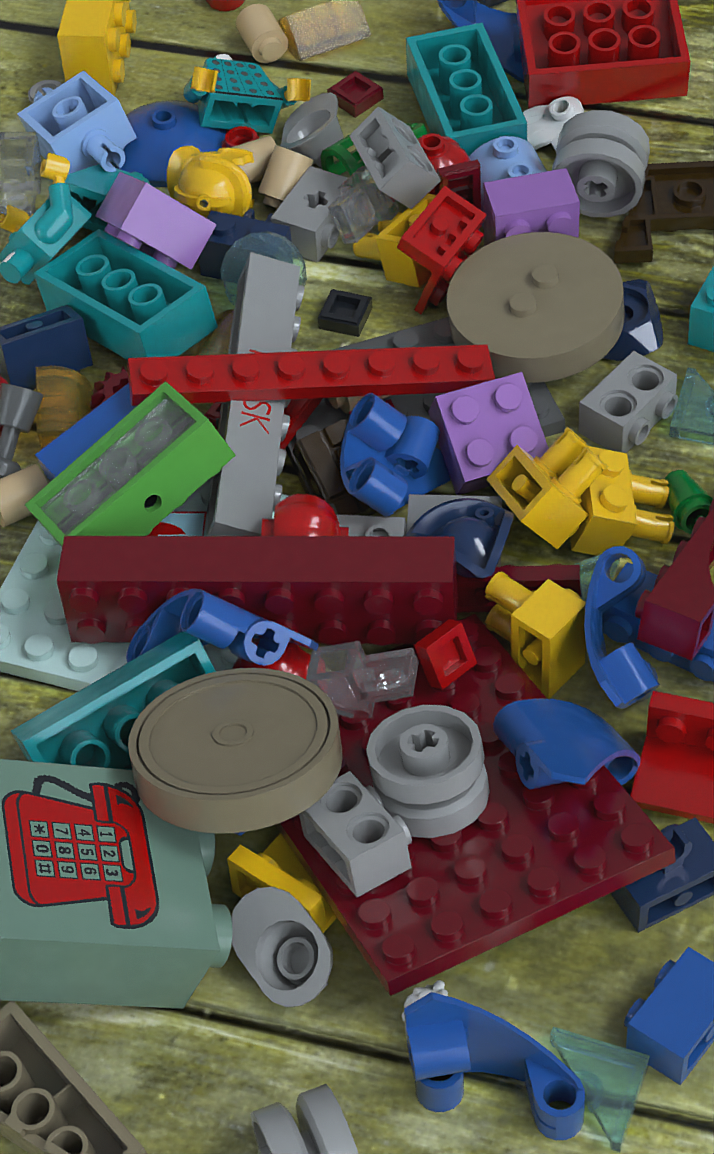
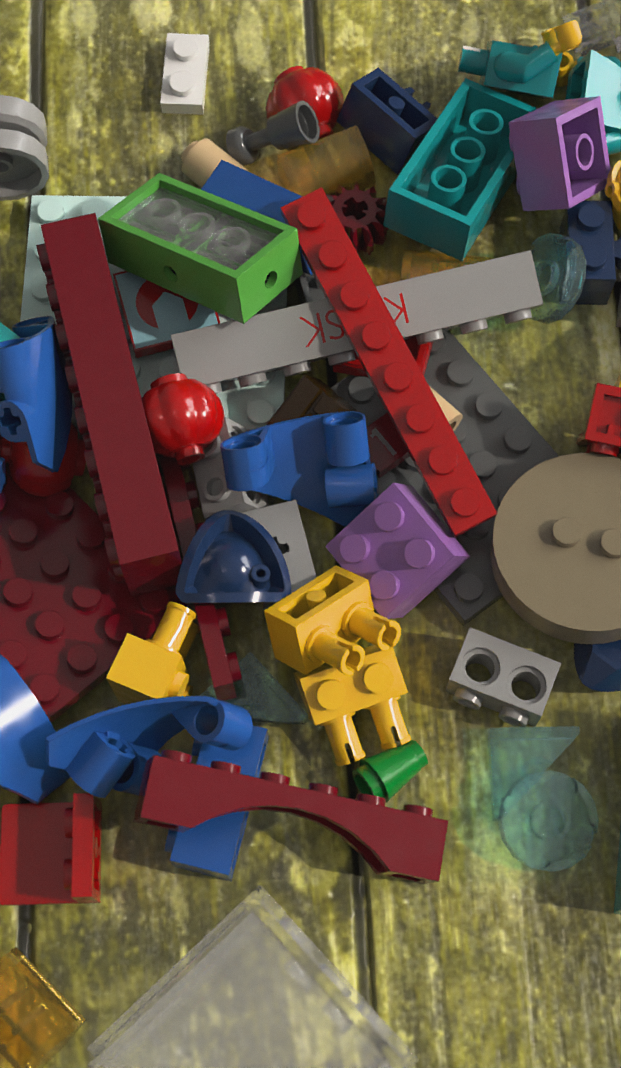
camera: 70 degrees right, 20 degrees up
clear brick [306,641,419,718] -> none
black tile [318,289,373,337] -> none
red plate [414,619,477,690] -> none

